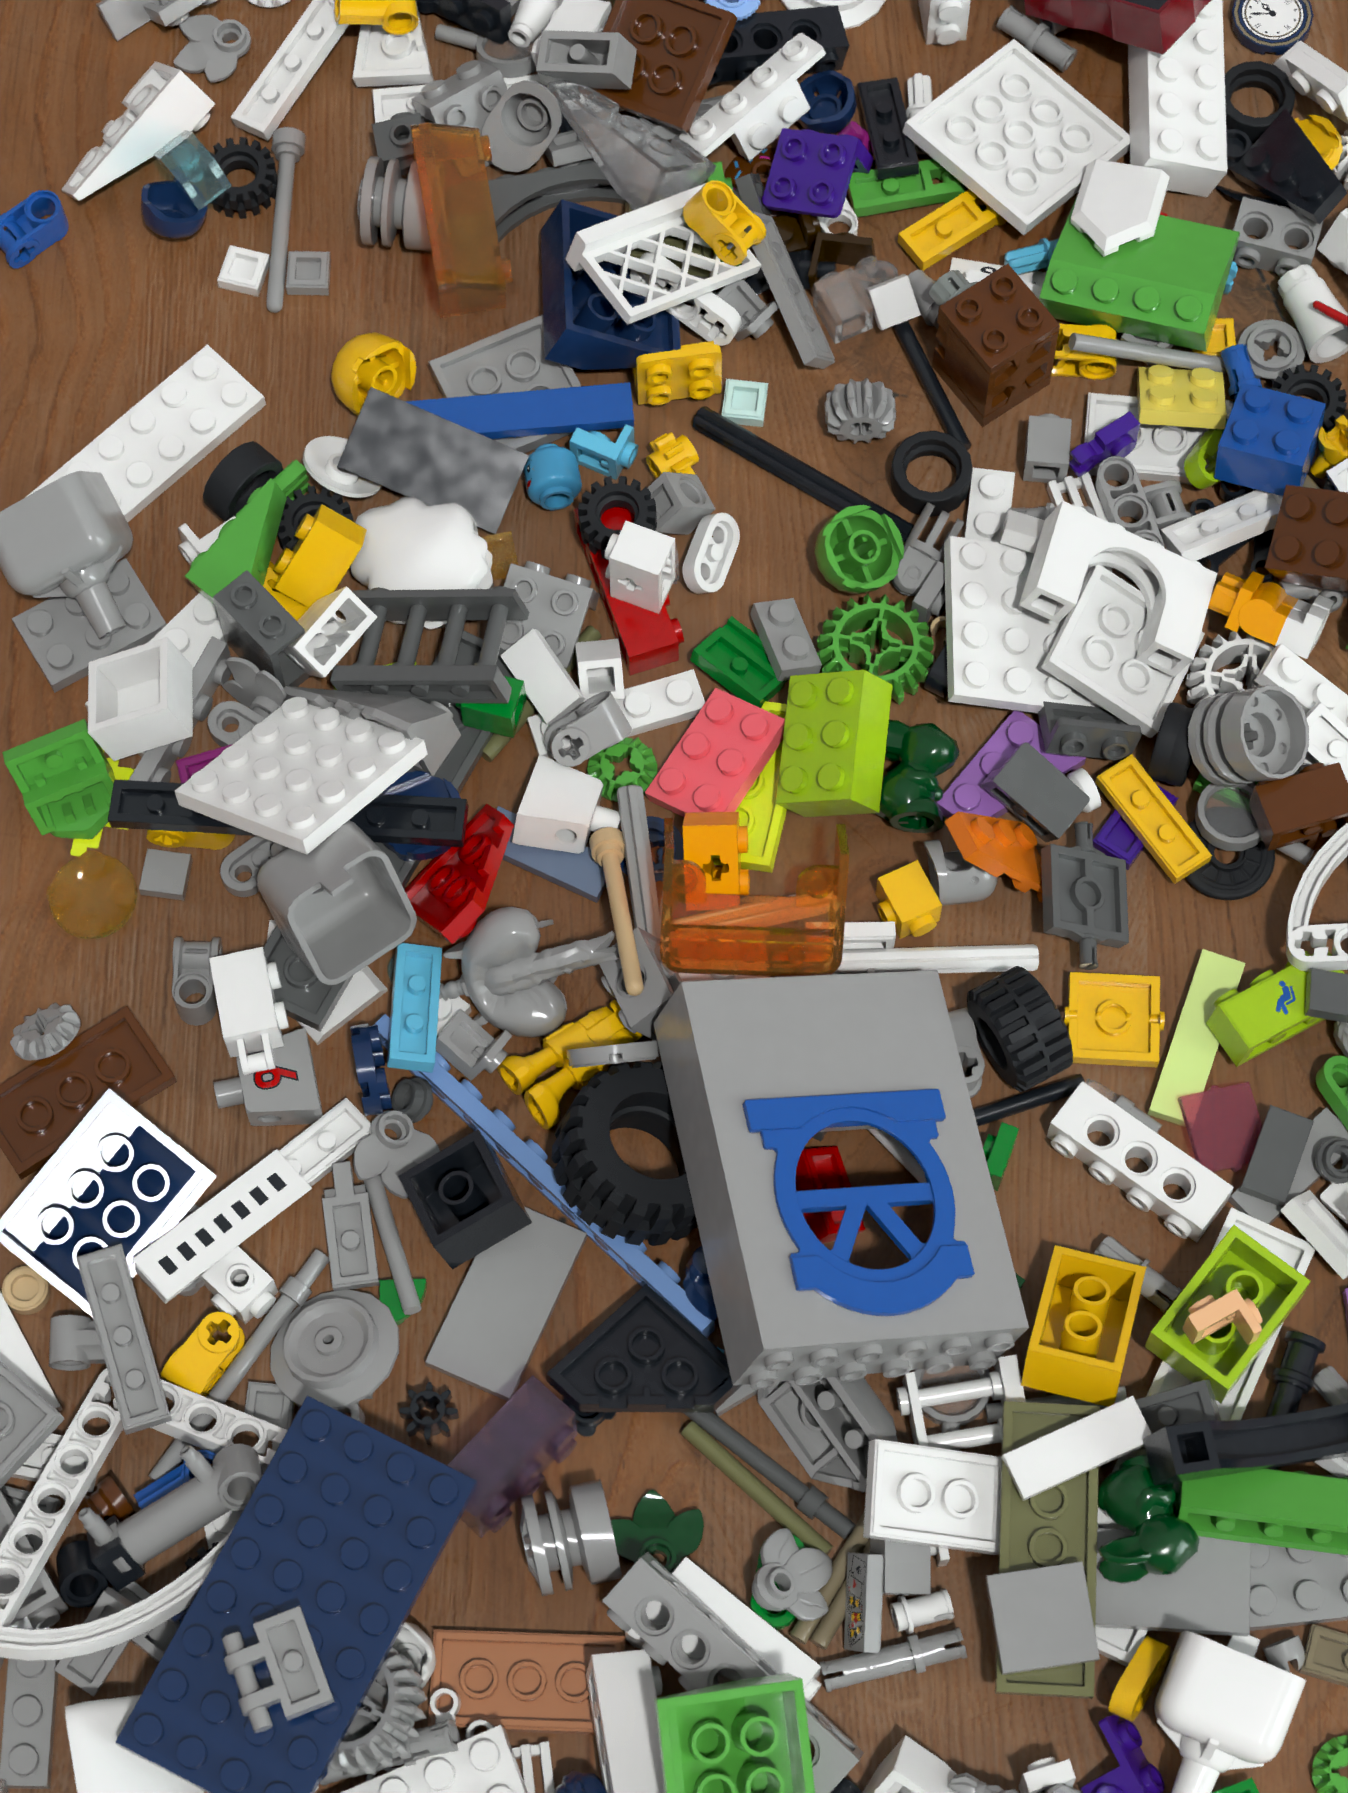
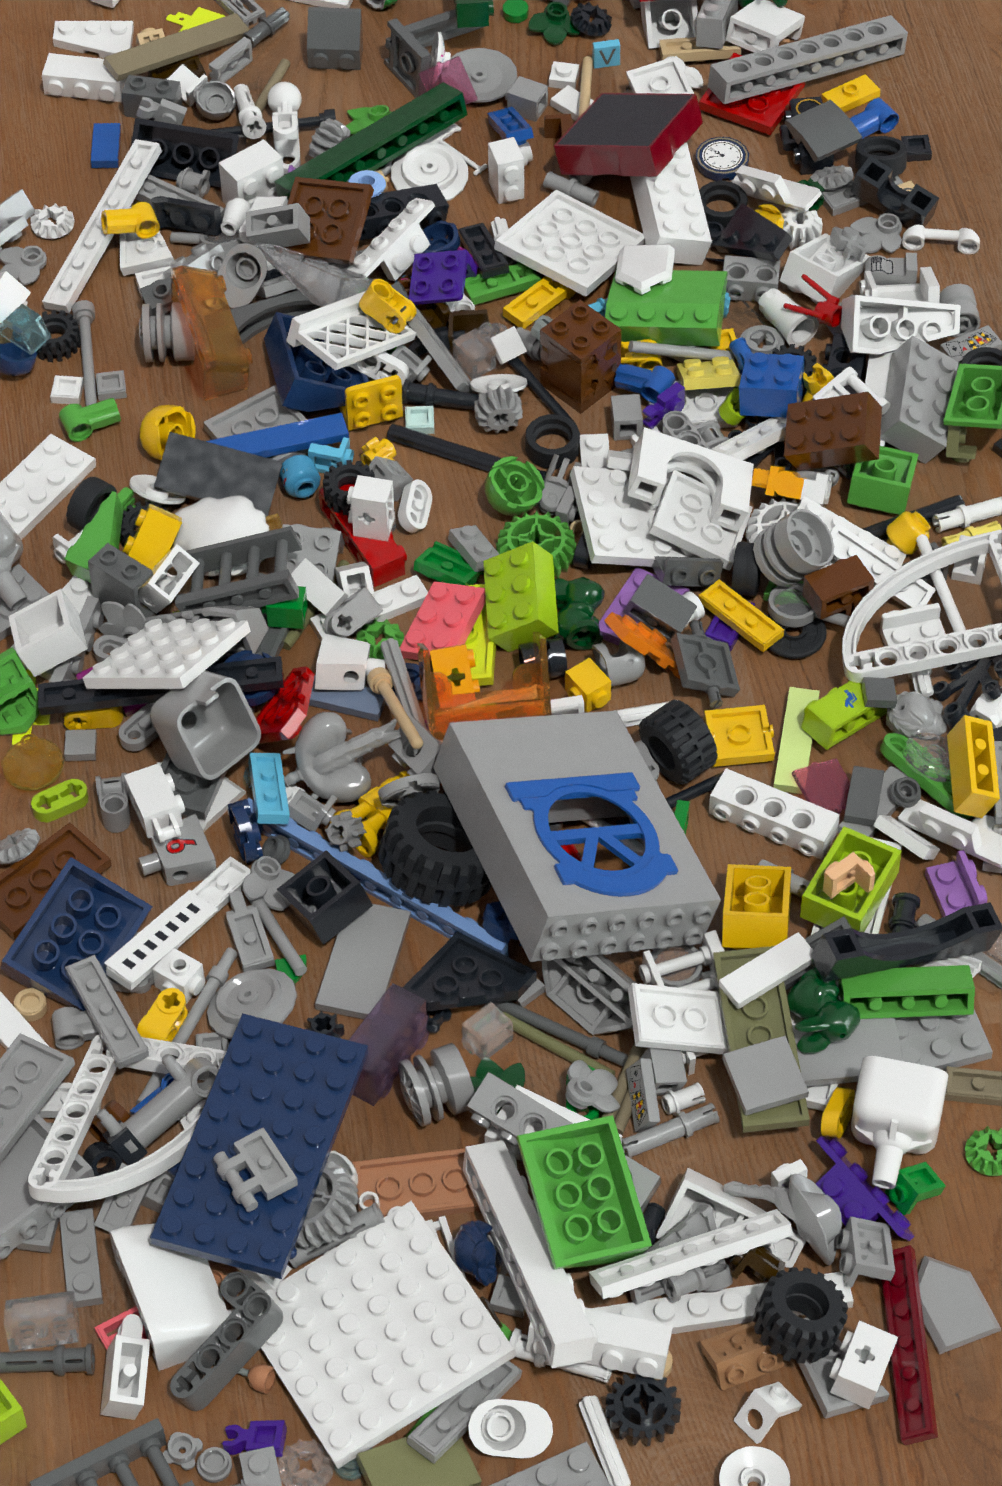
camera: 10 degrees left, 15 degrees down
none -> lime beam [31,779,89,823]
none -> bright green piece [59,398,121,442]
none -> light grey gear [325,811,366,852]
none -> black pin [402,379,479,411]
none -> clear brick [462,1002,513,1060]
none -> white dish [470,374,527,393]
none -> black wheel [518,637,568,683]
none -> blue piece [614,364,676,404]

